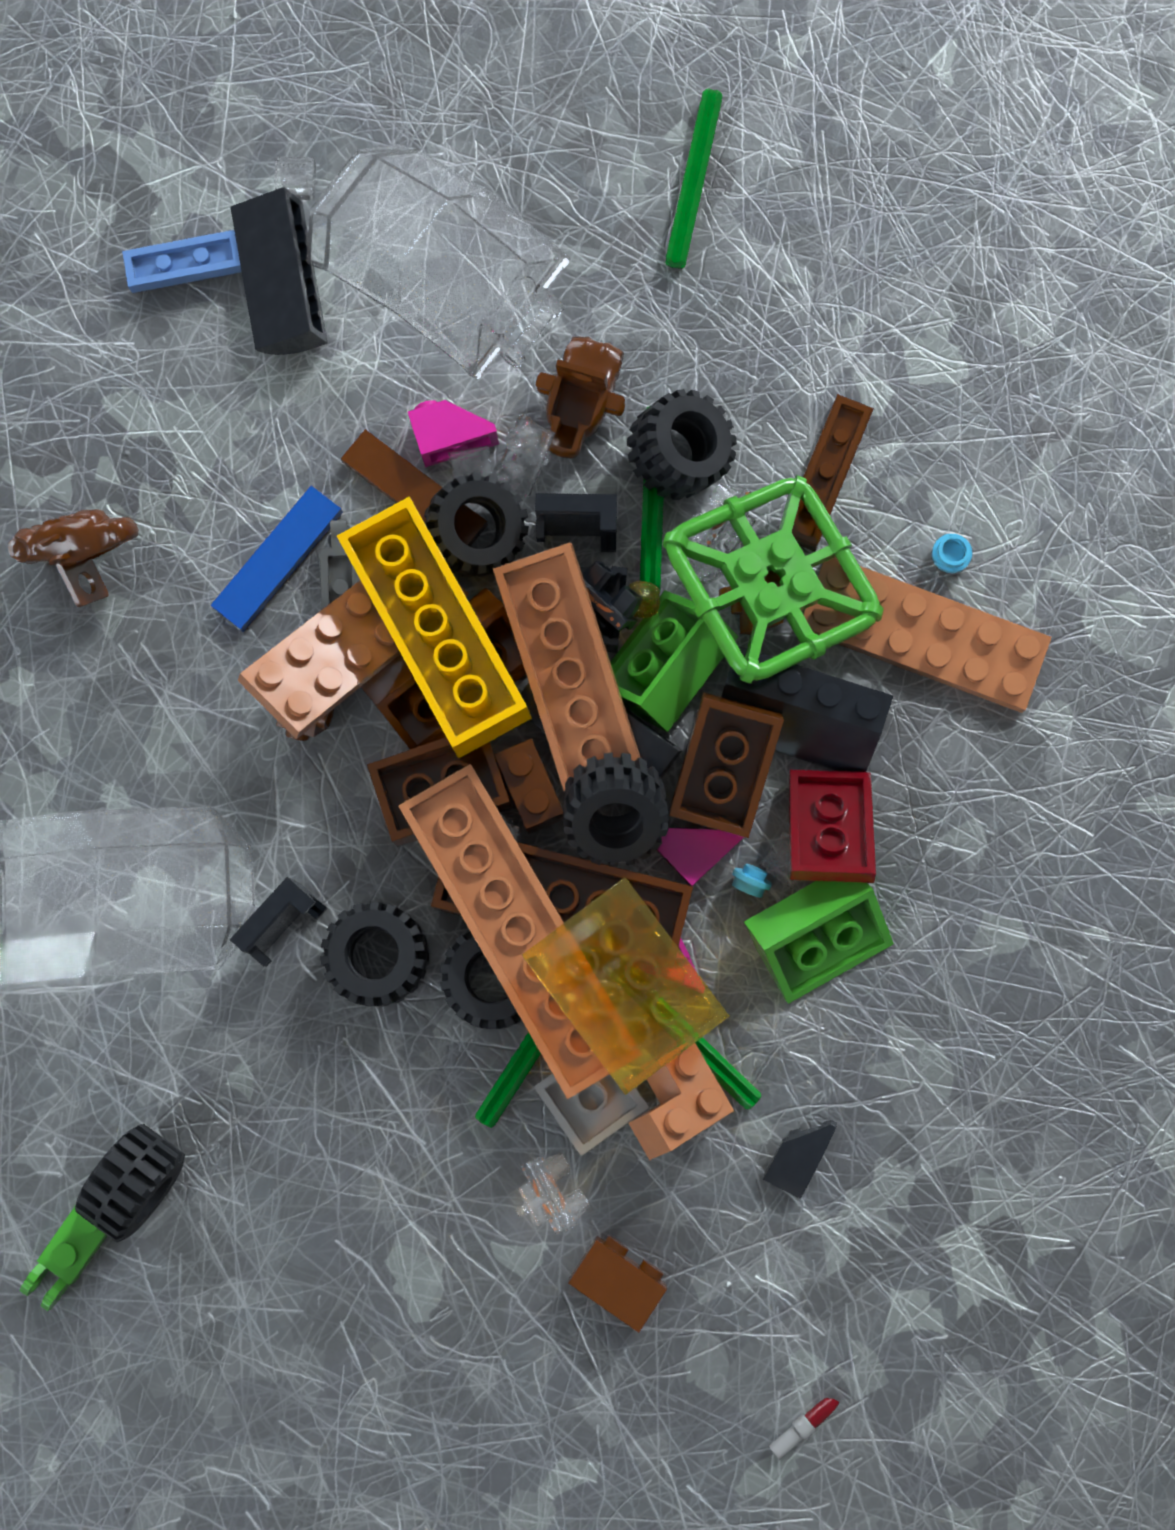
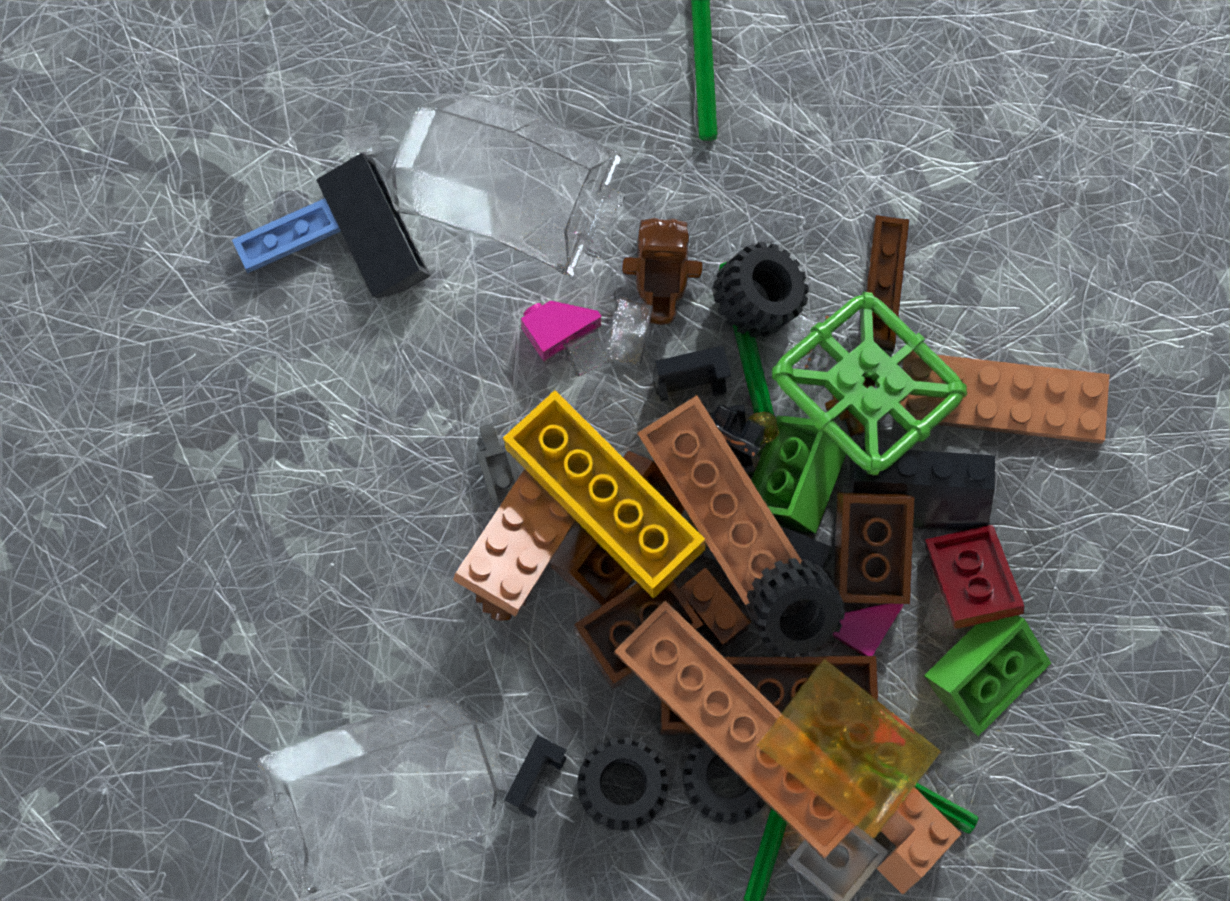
camera: 25 degrees left, 5 degrees down
reddish brown piece [8,509,139,607] -> none
blue tile [210,486,343,632] -> none
reddish brown tile [341,429,488,547] -> none
black tyre [424,473,529,578] -> none
medium azure plate [732,864,772,898] -> none
black slope [763,1120,837,1199] -> none
medium azure plate [932,534,972,573] -> none

